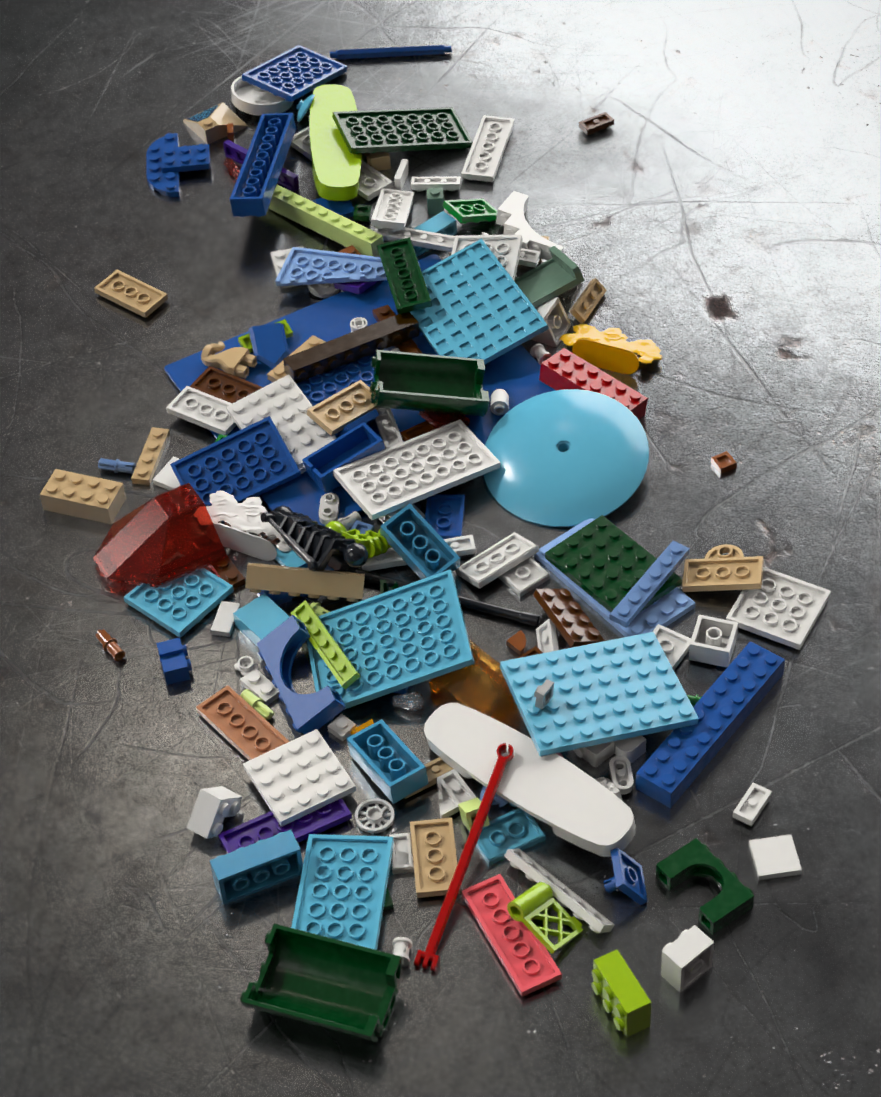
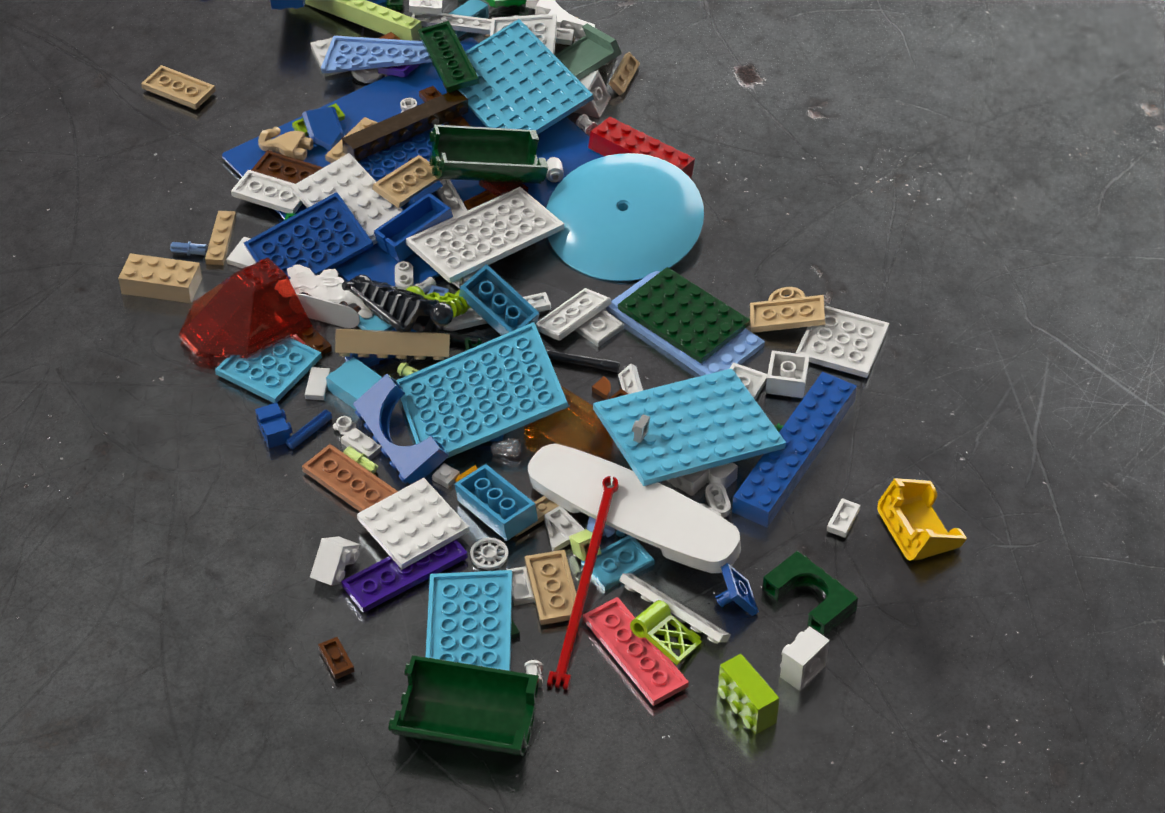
camera: 10 degrees left, 0 degrees up
dark orange axle [95,629,125,661] -> none
dark azure brick [210,830,303,905] -> none
lime plate [291,600,361,689] -> none
blue plate [425,494,465,539] -> none
reddish brown plate [533,588,605,648] -> none
yellow plant [559,324,662,374] -> none
medium blue plate [609,541,690,628] -> none
dark orange tile [711,451,737,474] -> none
white tile [749,835,802,880] -> none
none -> blue axle [286,410,332,449]
none -> reddish brown plate [318,637,355,680]
none -> yellow windscreen [877,478,967,561]

